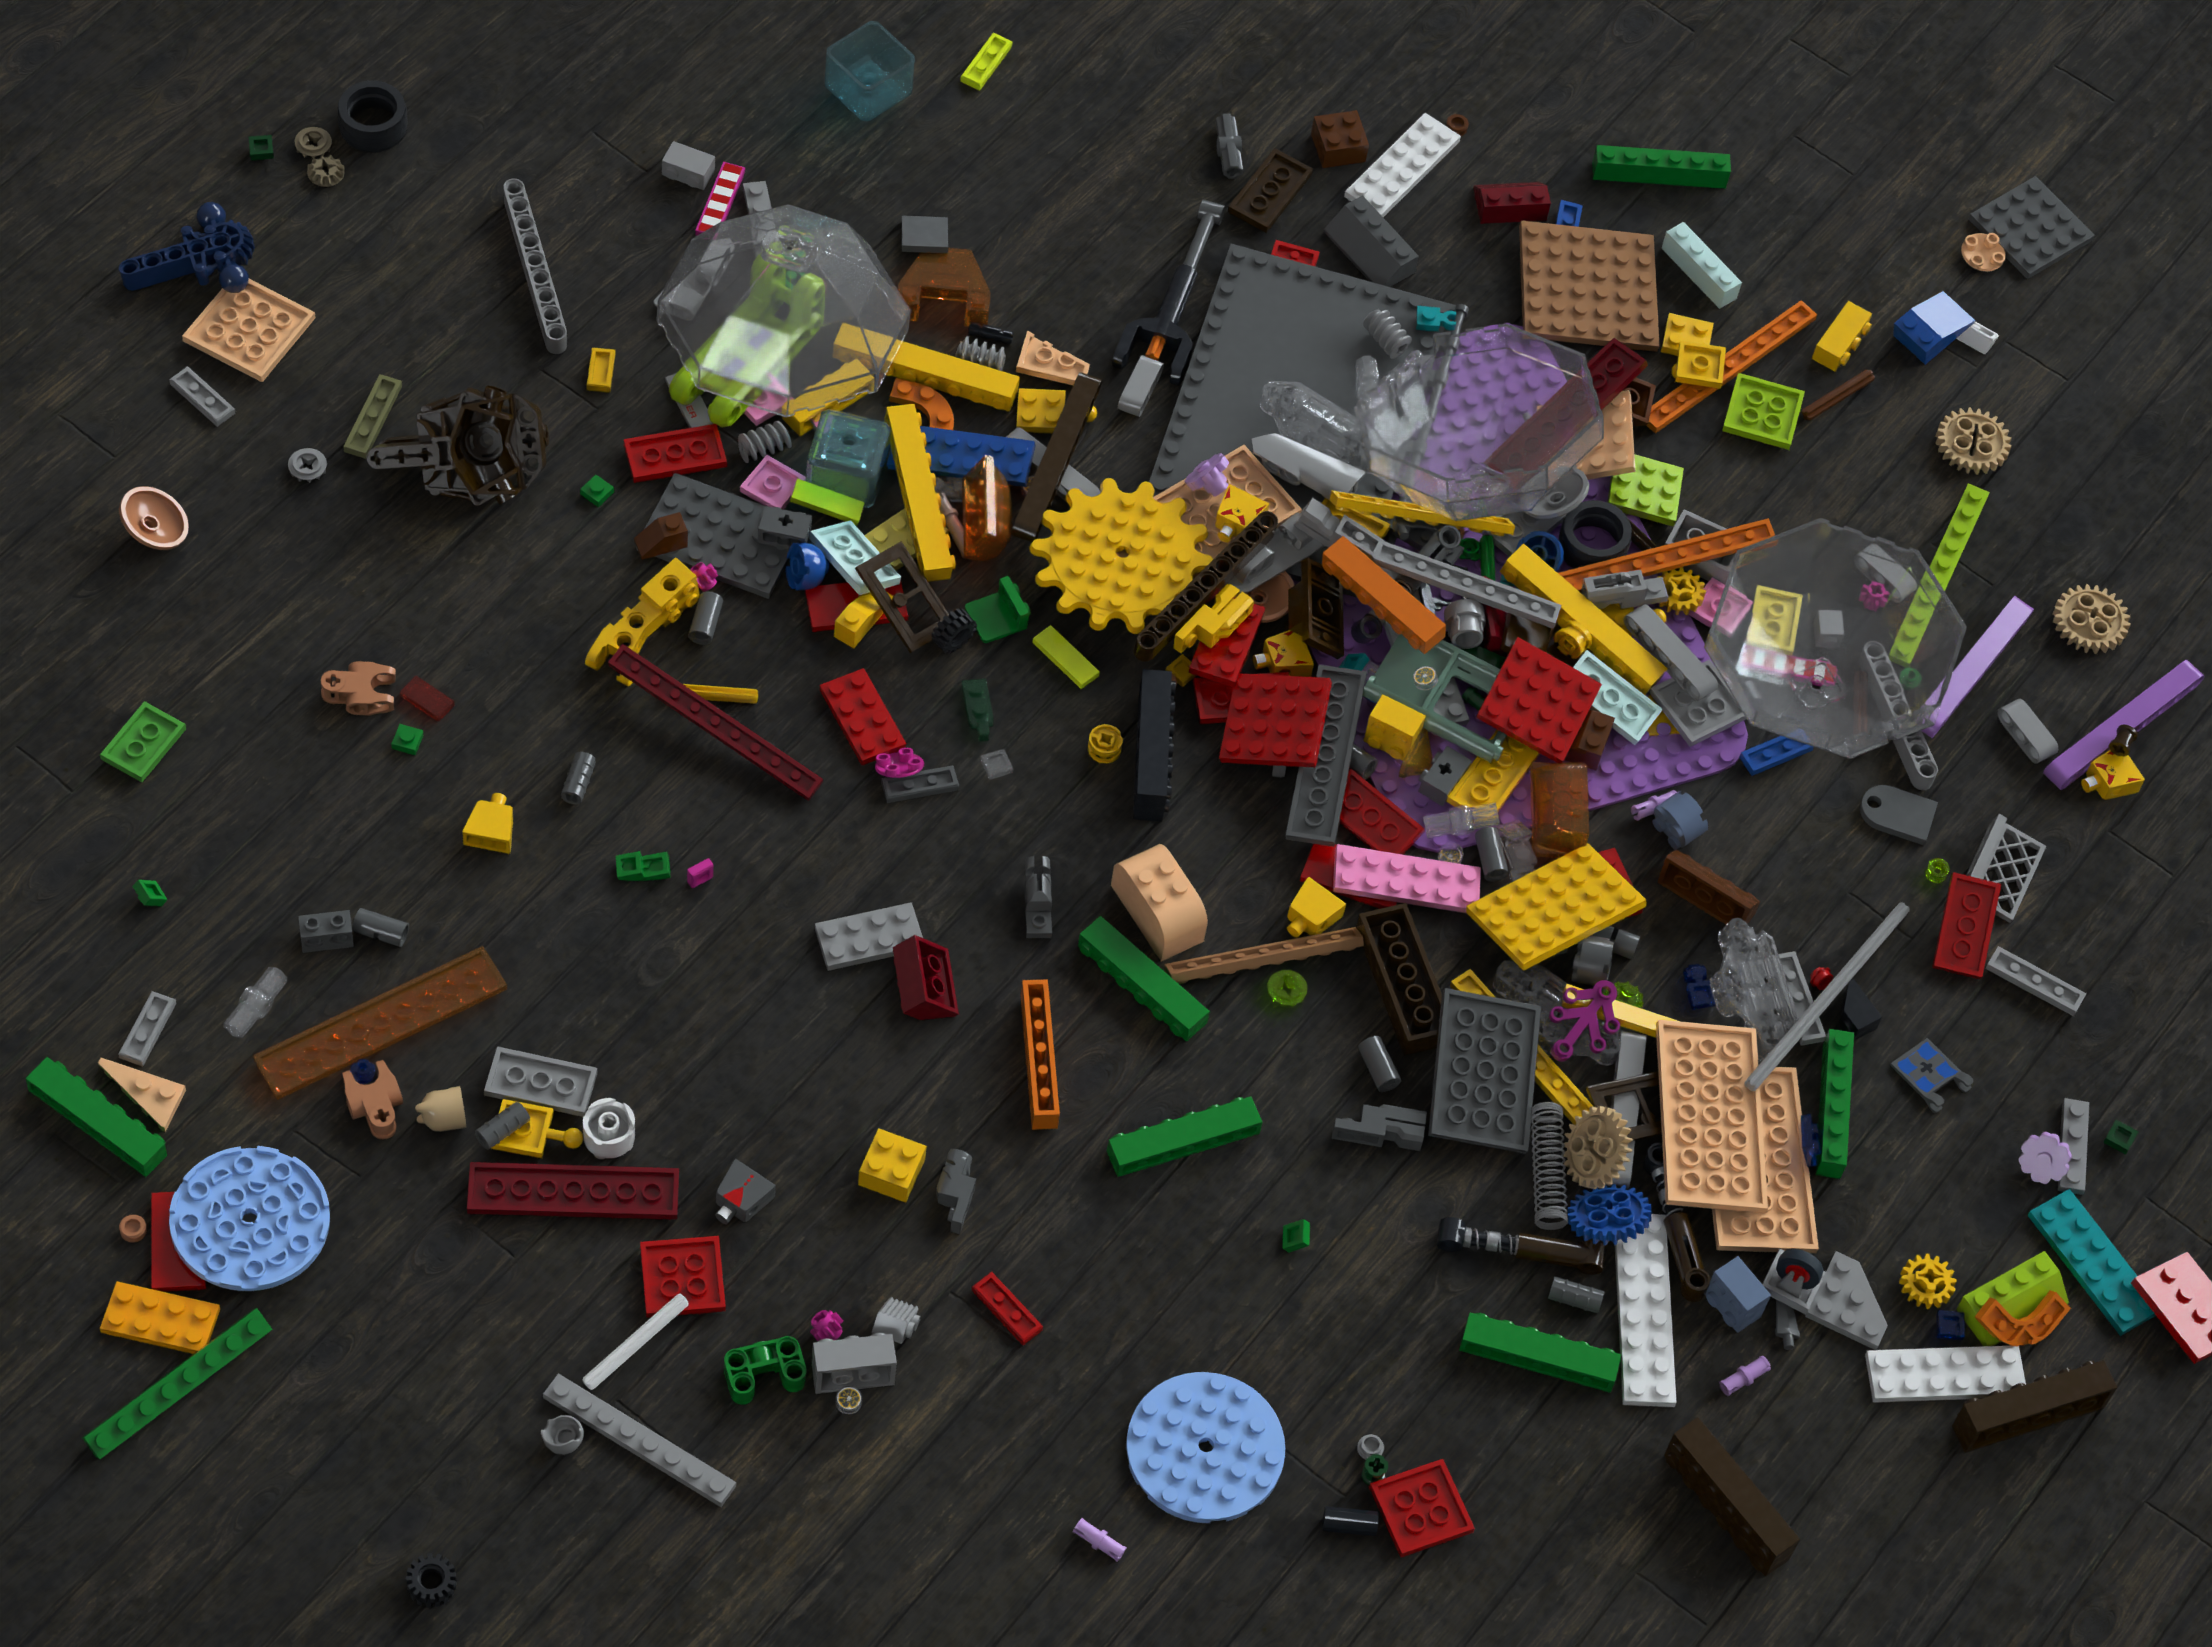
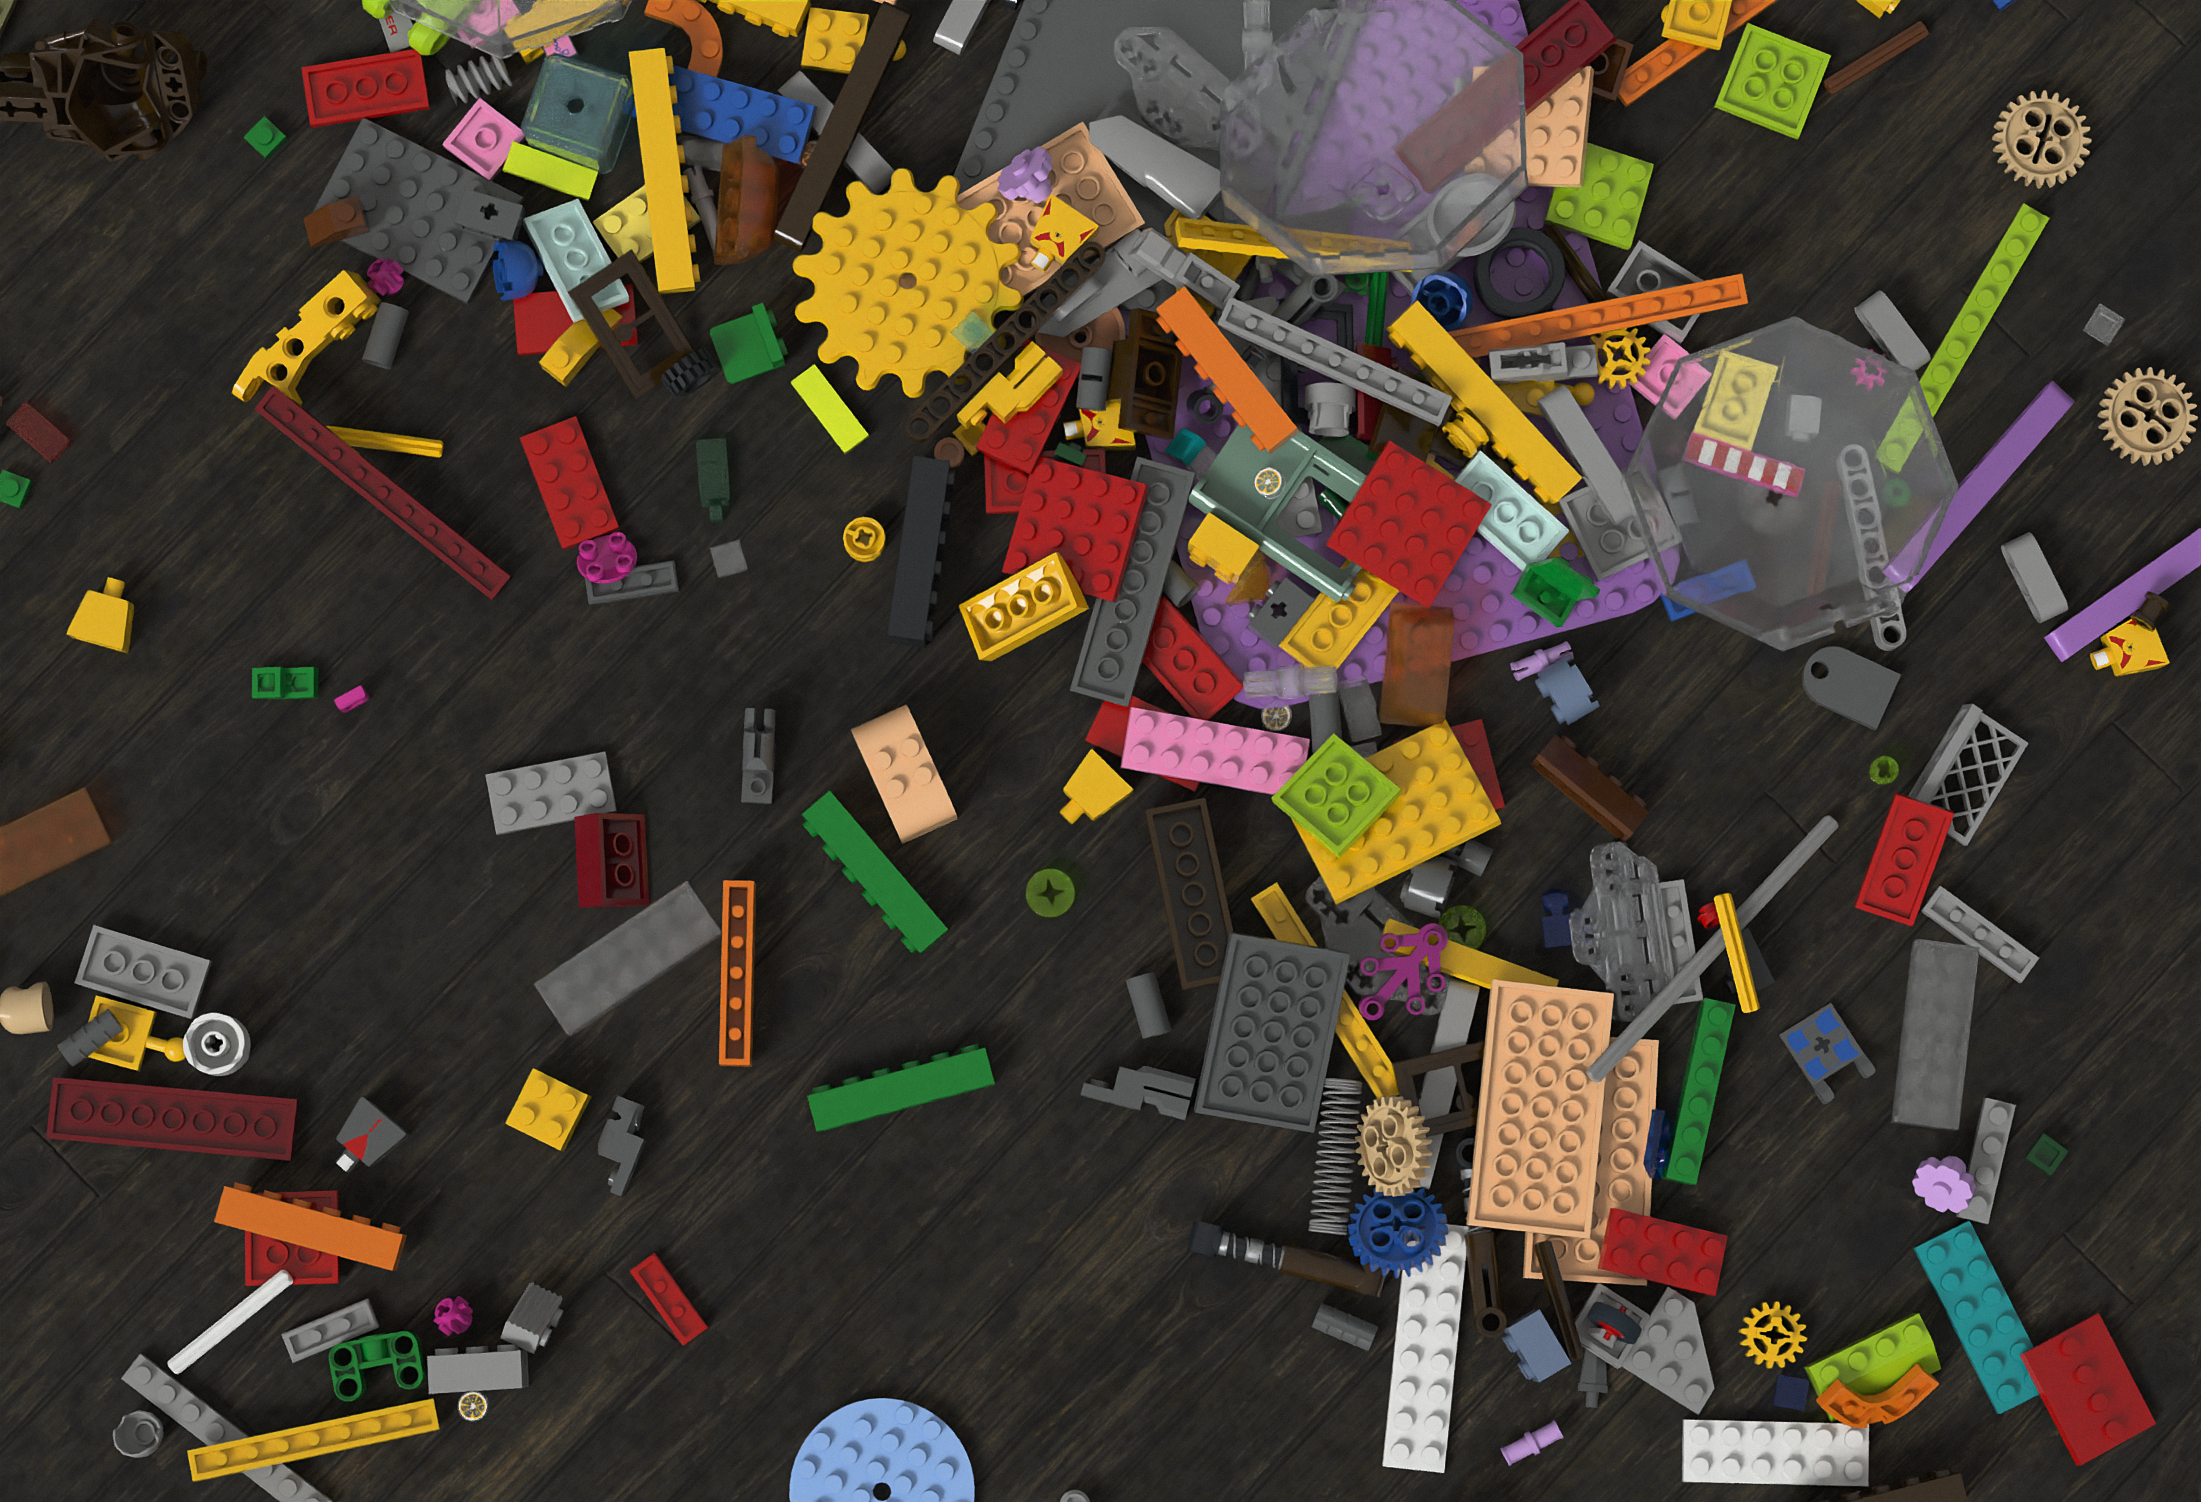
camera: 10 degrees right, 25 degrees up
dark grey axle [561,752,596,805] -> none
medium nougat plate [1165,927,1364,984] -> none
green plate [1283,1219,1310,1253] -> none
green brick [1459,1312,1621,1393] -> none
reddish brown slope [1564,710,1615,771] -> none
none -> yellow plate [187,1398,440,1482]
none -> orange brick [214,1182,407,1271]
none -> light grey tile [282,1299,380,1363]
none -> clear brick [534,881,722,1037]
none -> clear light blue plate [950,311,994,354]
none -> yellow slope [959,552,1089,661]
none -> dark green plate [1054,442,1087,468]
none -> dark grey pin [1076,347,1113,411]
none -> lime plate [1271,733,1402,858]
none -> green bracket [1511,557,1600,628]
none -> dark brown axle [1534,1240,1584,1361]
none -> red plate [1598,1208,1728,1296]
none -> yellow axle [1714,893,1760,1013]
none -> clear brick [1891,939,1980,1131]
none -> clear tile [2083,304,2125,346]

